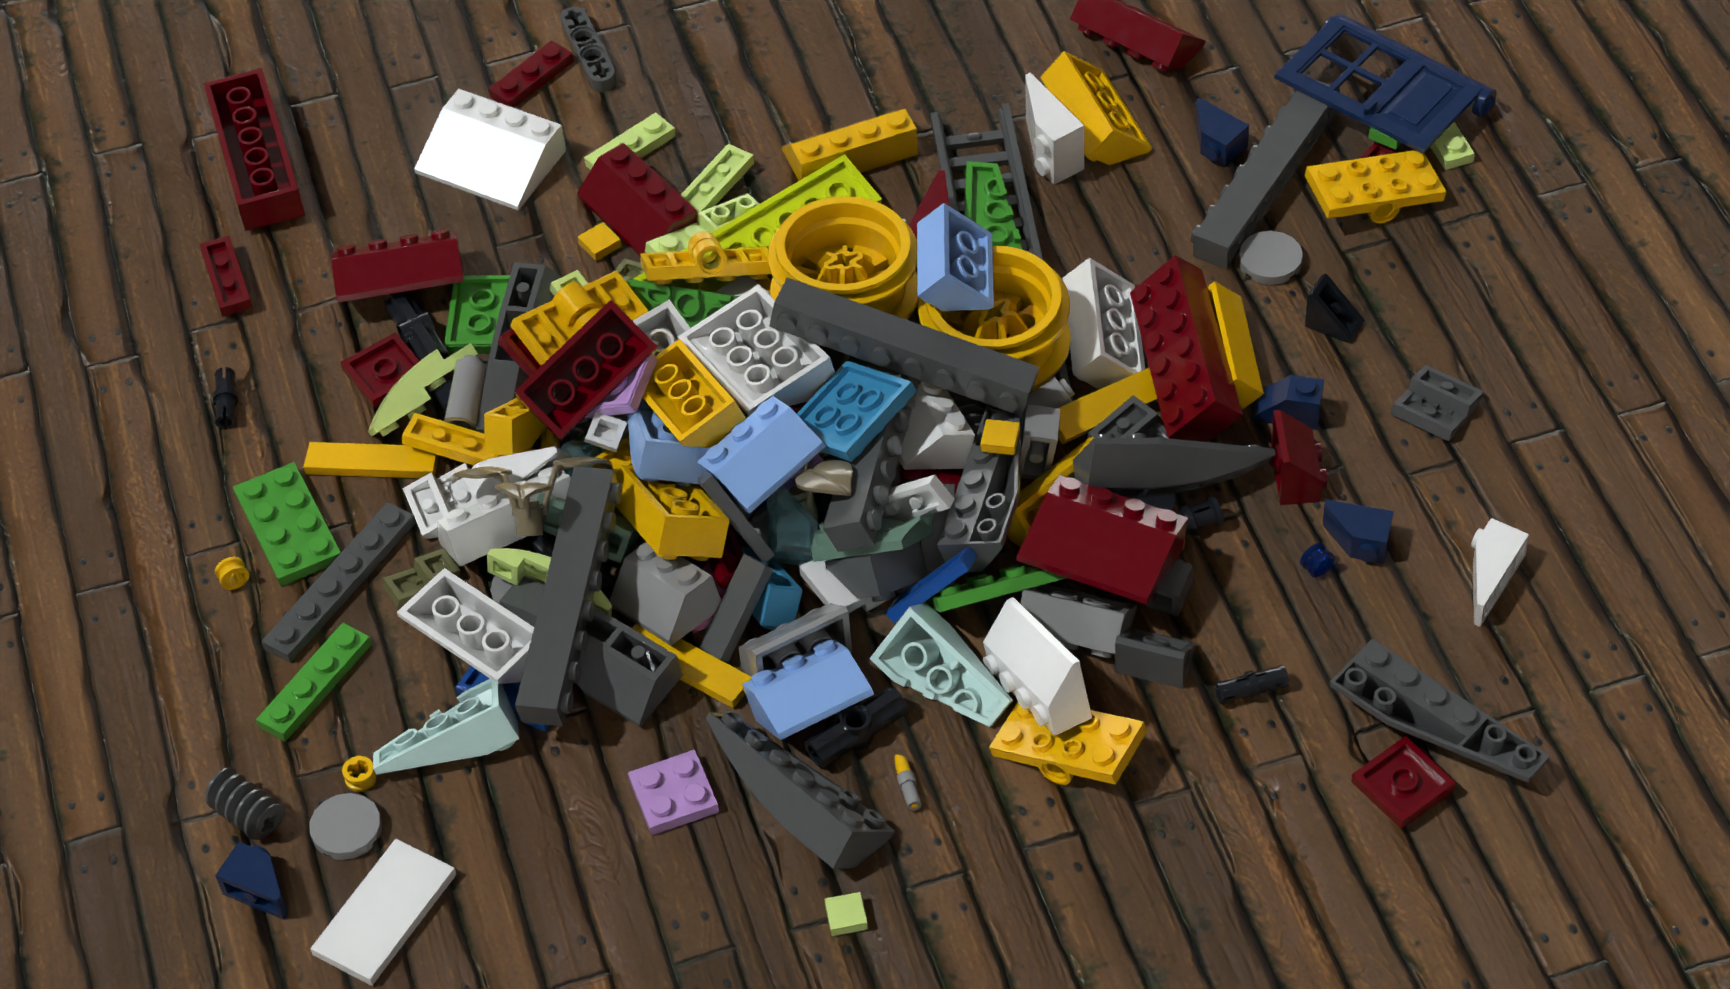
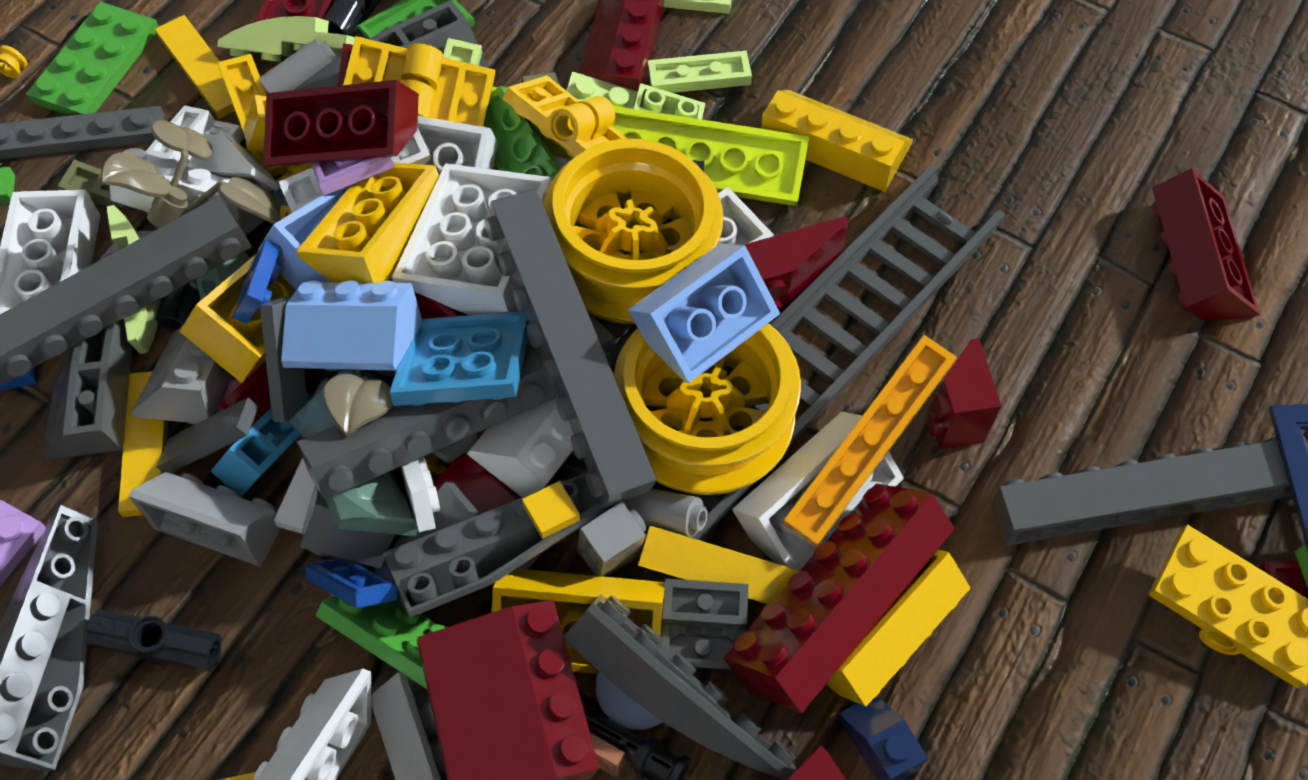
camera: 45 degrees right, 10 degrees up
yellow tile [577,222,622,261] -> none
light blue slope [742,640,874,740] -> none
light aqua wedge [869,603,1013,727] -> none
light grey piece [894,754,921,811] -> none
bright green wing [964,161,1025,251] -> none
white slope [1025,73,1084,185] -> none
yellow slope [1040,51,1153,165] -> none
dark blue slope [1195,98,1249,167] -> none
light grey tile [1239,231,1303,285] -> none
black slope [1305,273,1365,343] -> none
none -> blue plate [232,240,281,324]
none -> light orange plate [783,335,957,548]
none -> dark red slope [927,338,1001,449]

